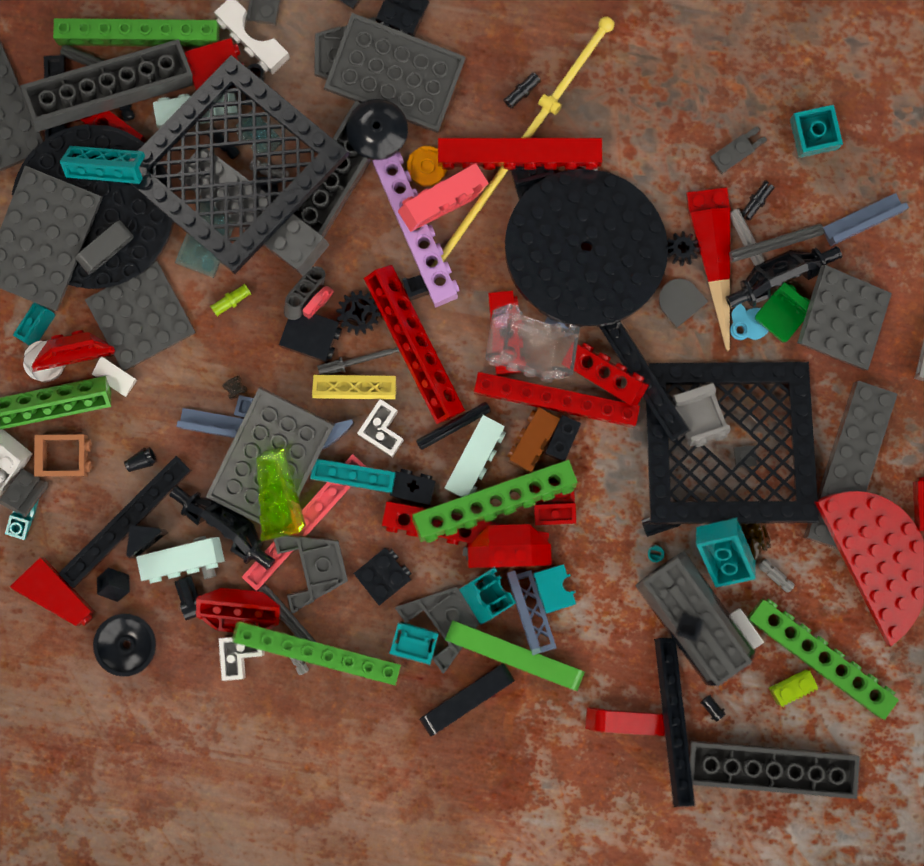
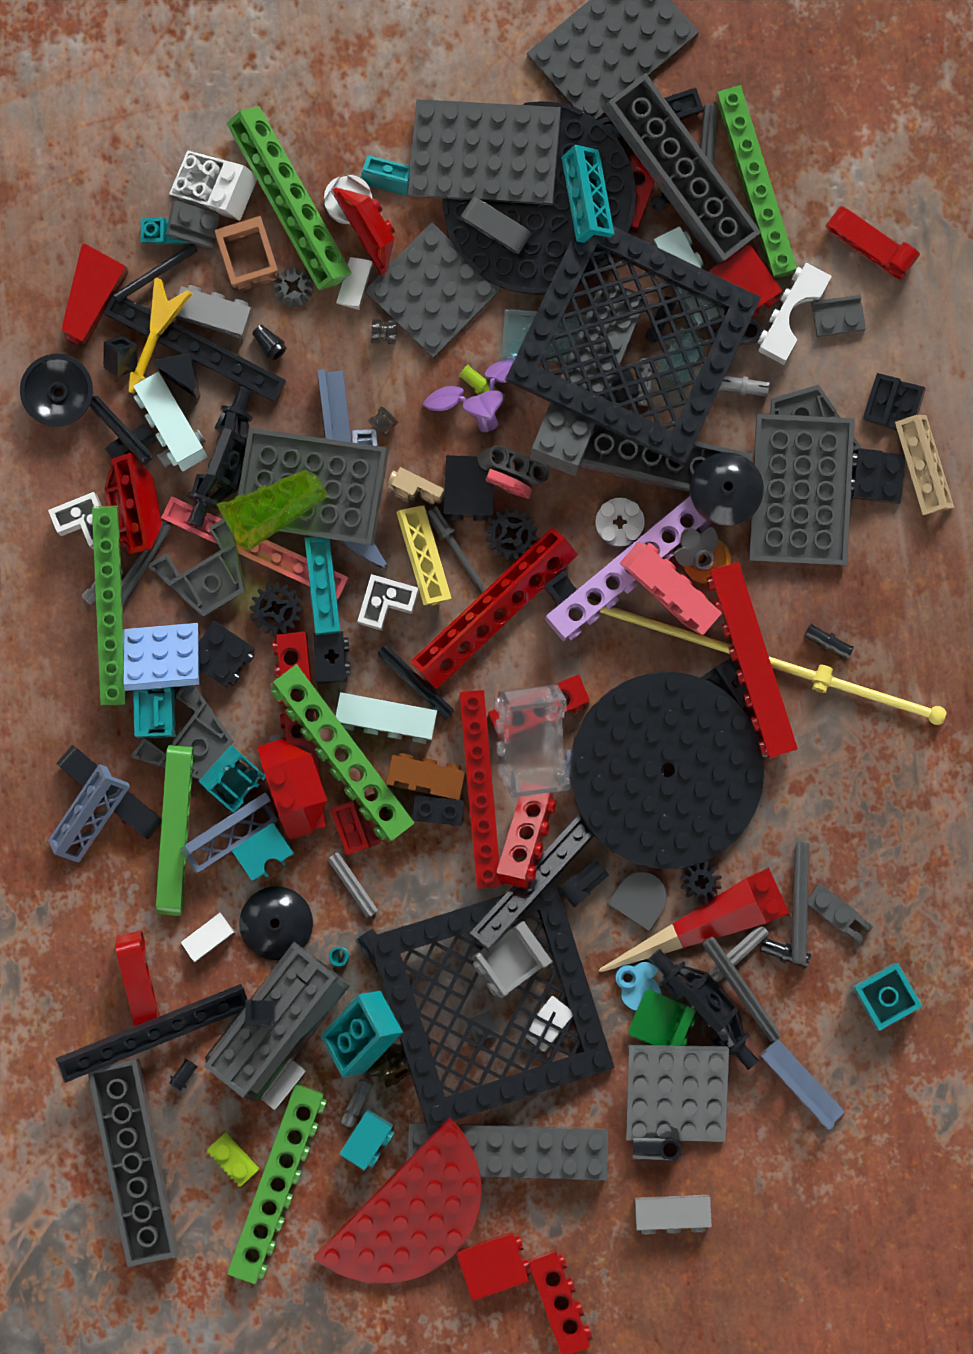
camera: 75 degrees right, 0 degrees up
none -> sand blue fence [48,764,130,863]
none -> black axle [90,396,153,464]
none -> black bar [113,244,198,303]
none -> light blue plate [124,623,199,691]
none -> yellow piece [129,278,192,394]
none -> light grey brick [175,285,253,339]
none -> white slope [181,913,235,962]
none -> black dish [239,886,313,960]
none -> black gear [250,582,303,636]
none -> dark grey gear [274,268,313,307]
none -> light grey axle [328,853,378,918]
none -> teal brick [340,1108,394,1170]
none -> clear smoke wheel [371,319,397,345]
none -> tan plate [387,467,445,505]
none -> medium lavender plant [422,360,514,432]
none -> white slope [525,996,572,1052]
none -> black piece [558,859,609,908]
none -> white plate [595,498,644,547]
none -> black piece [633,1137,682,1162]
none -> dark grey plate [674,526,718,571]
none -> light grey pin [719,376,770,398]
none -> dark grey axle [792,842,809,964]

